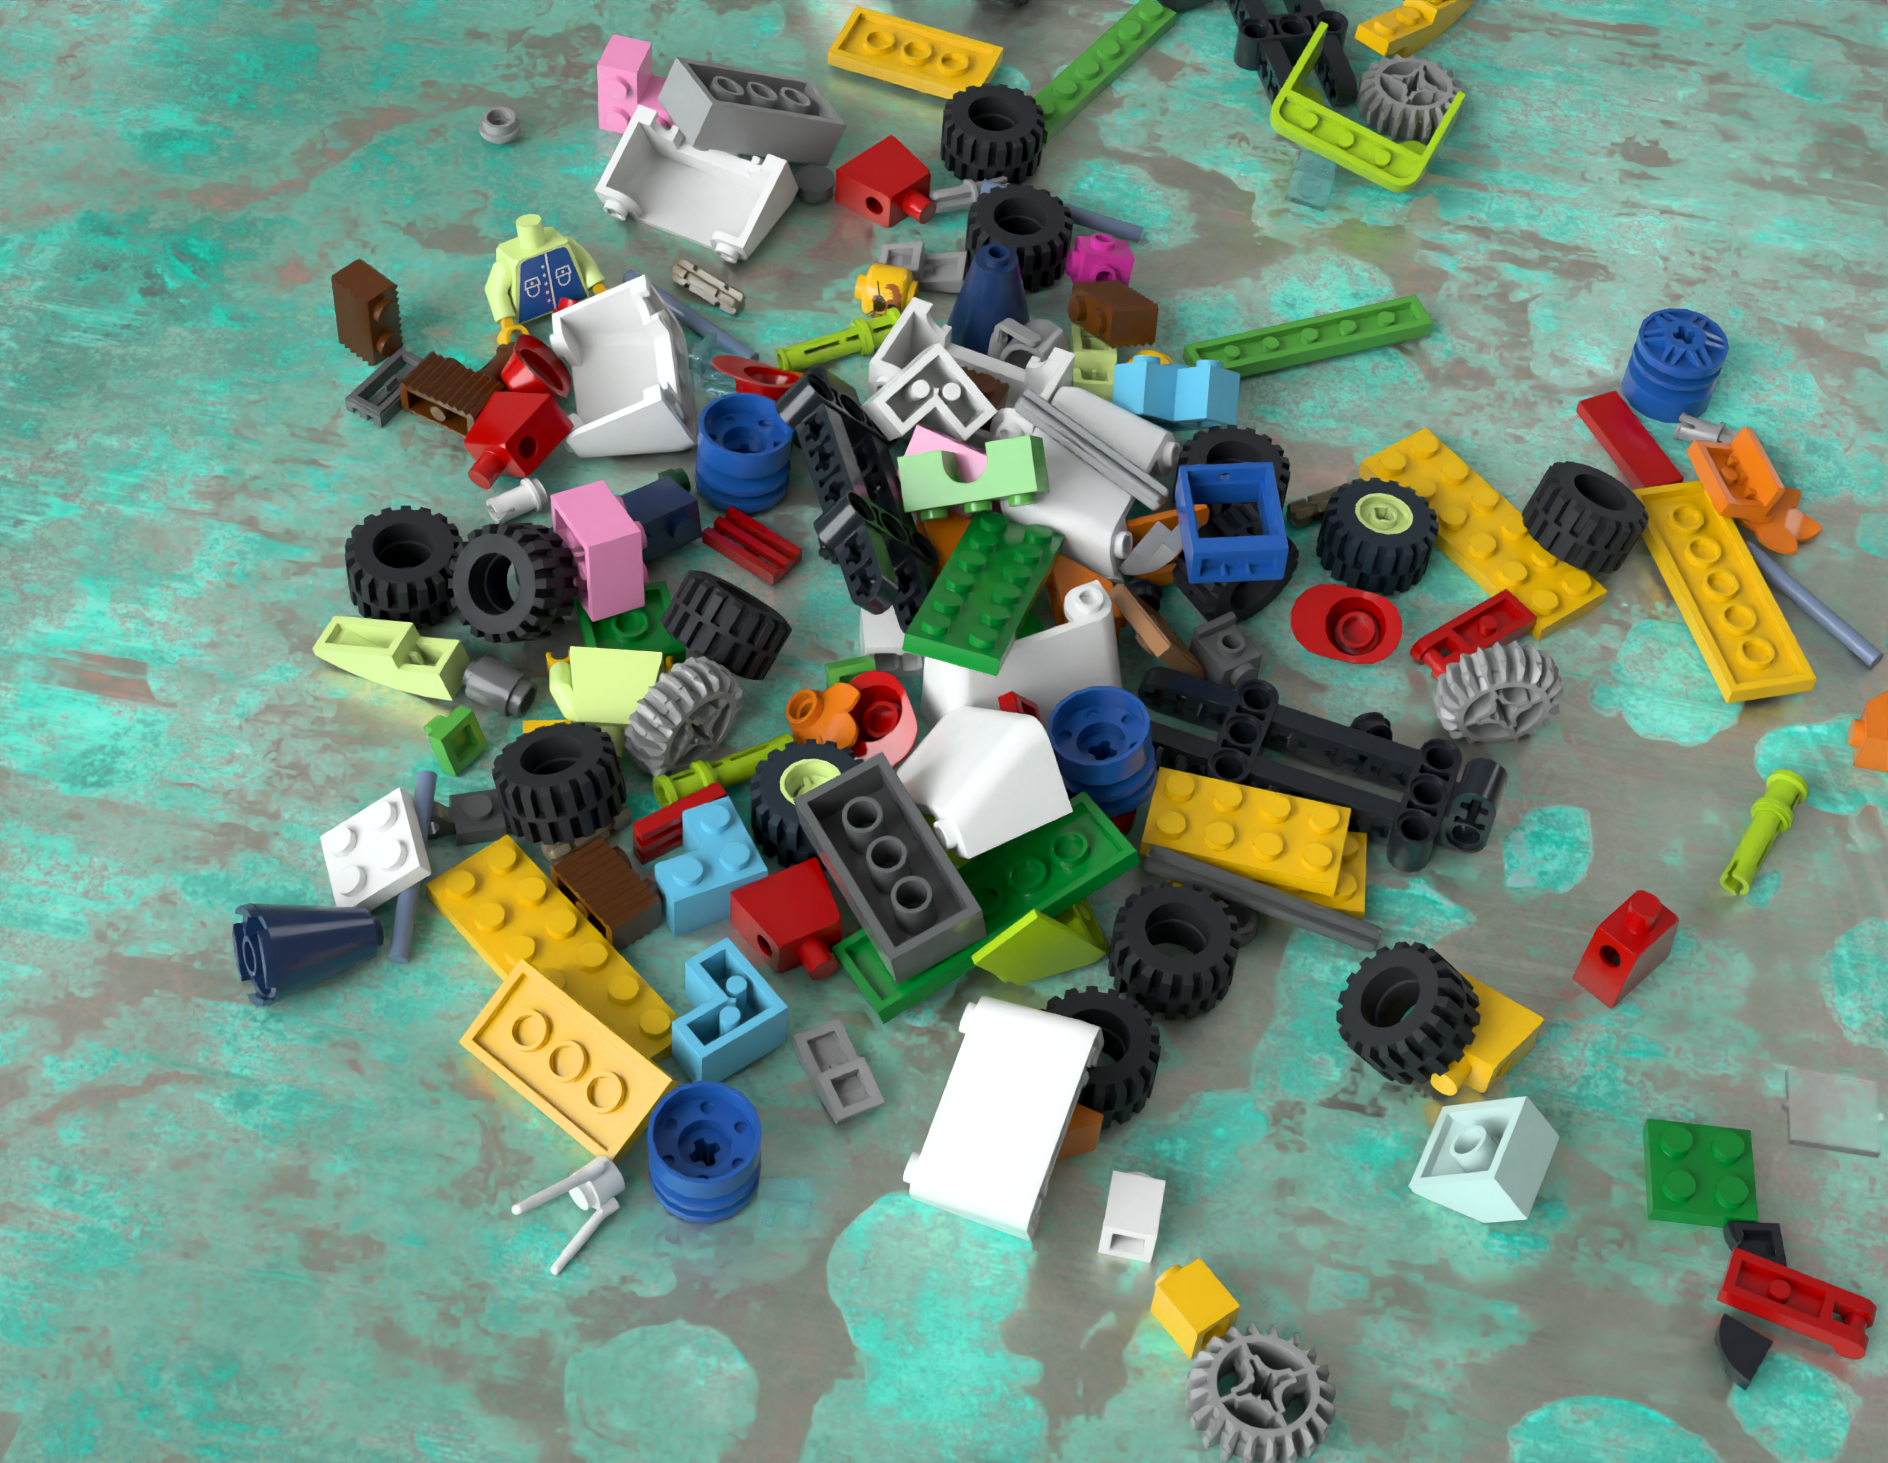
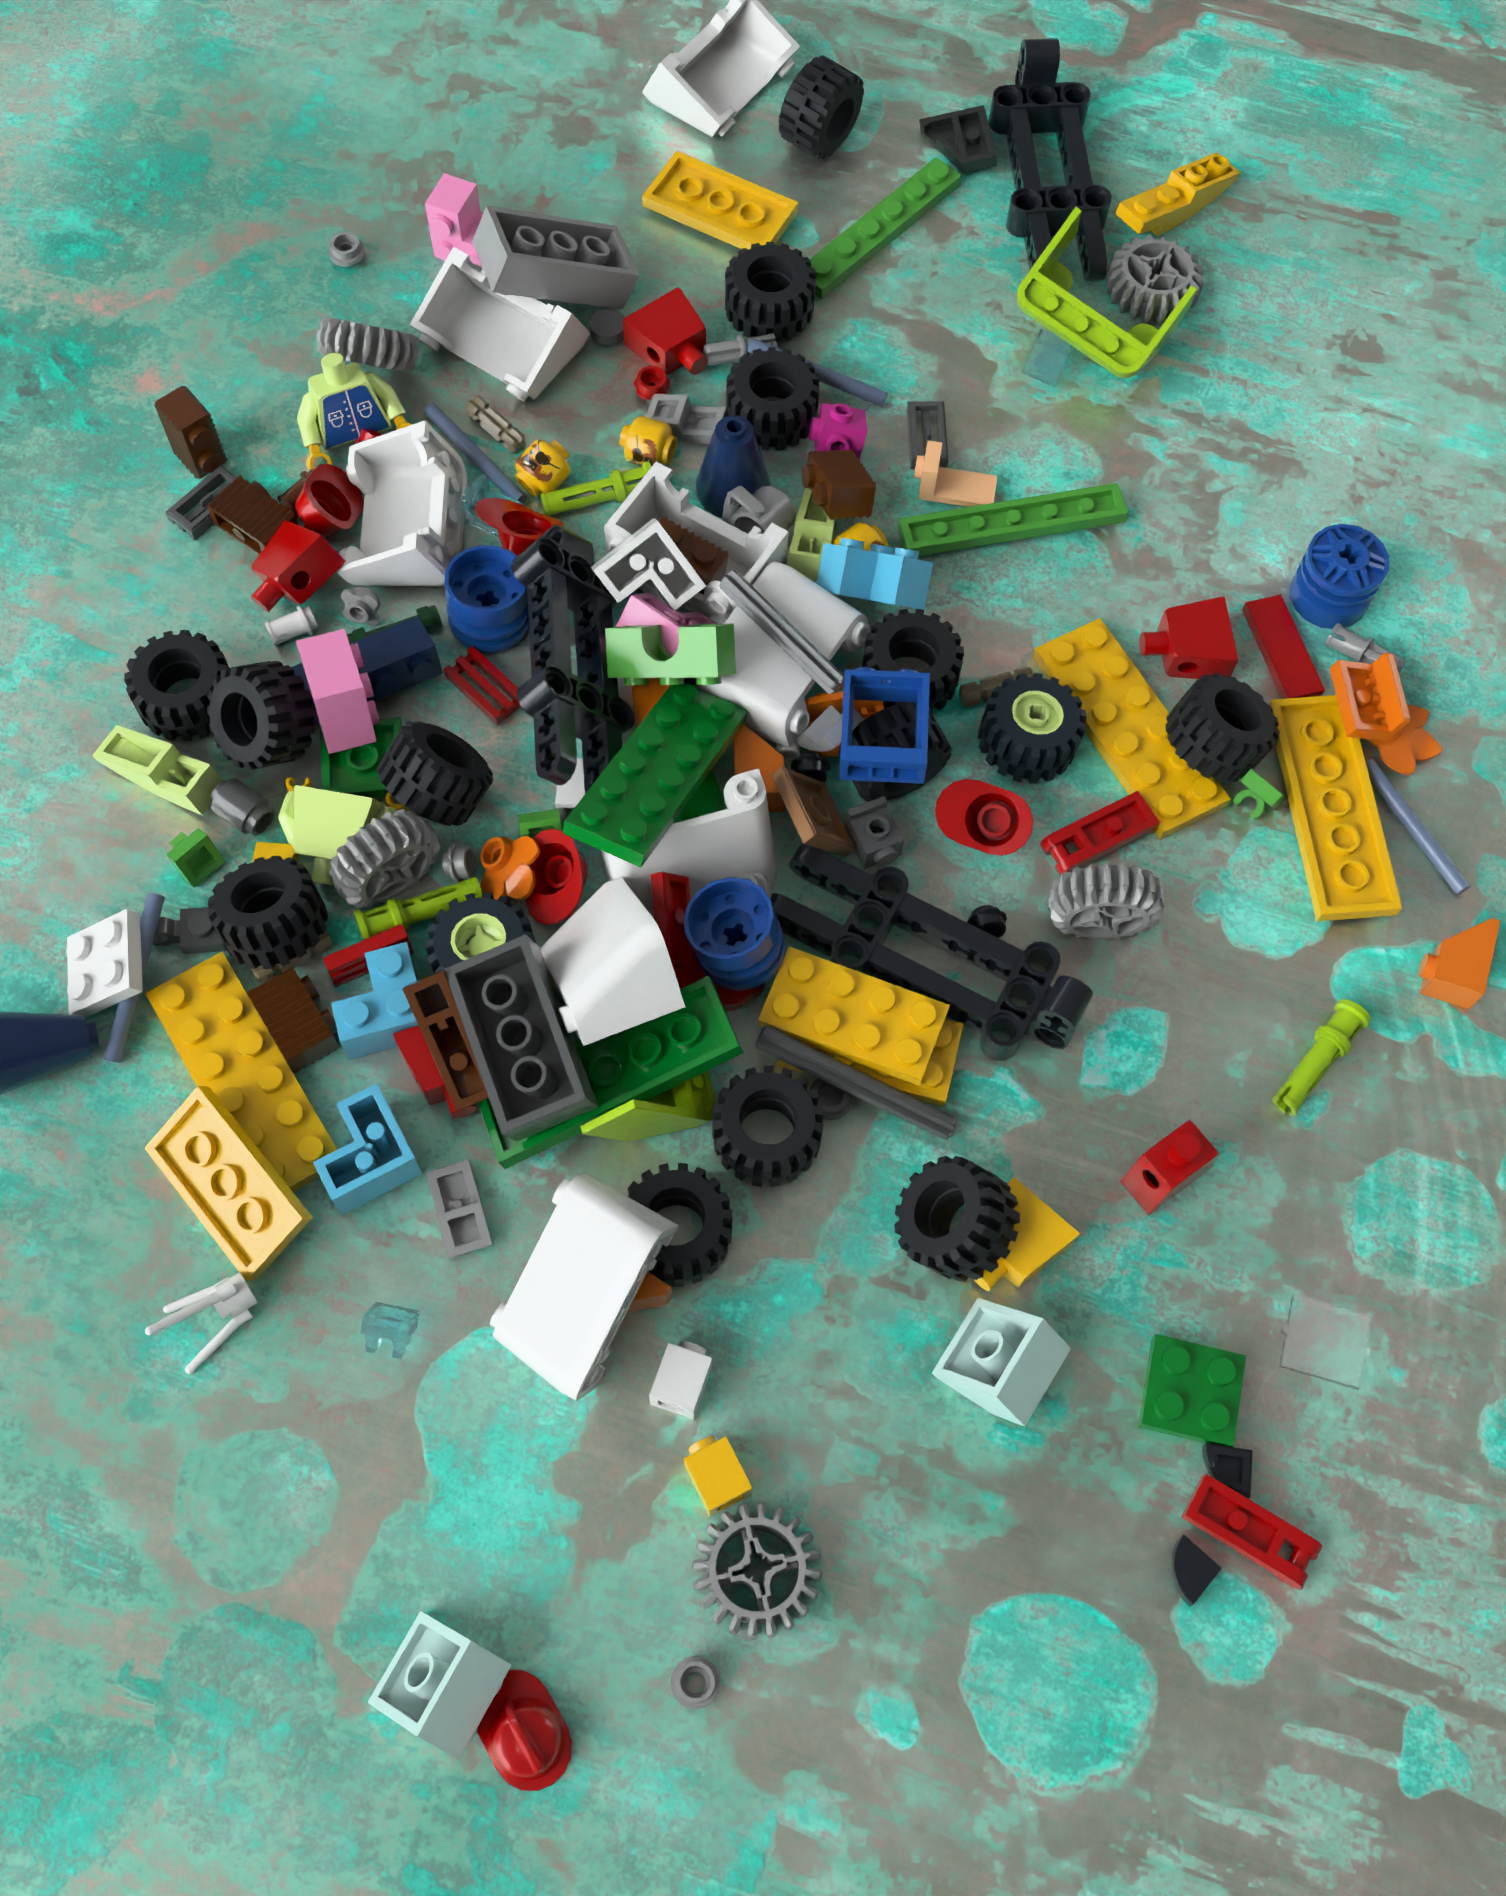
camera: 10 degrees right, 15 degrees up
blue wheel [647,1081,762,1224] -> none
none -> light grey gear [316,317,419,372]
none -> light grey plate [341,587,380,626]
none -> reddish brown slope [402,966,489,1111]
none -> light grey plate [442,842,476,883]
none -> yellow head [515,439,571,497]
none -> red plate [634,366,670,401]
none -> dark grey tile [906,401,949,469]
none -> light nougat bracket [914,440,997,507]
none -> red torso [1139,597,1239,679]
none -> bright green tile [1234,769,1286,820]

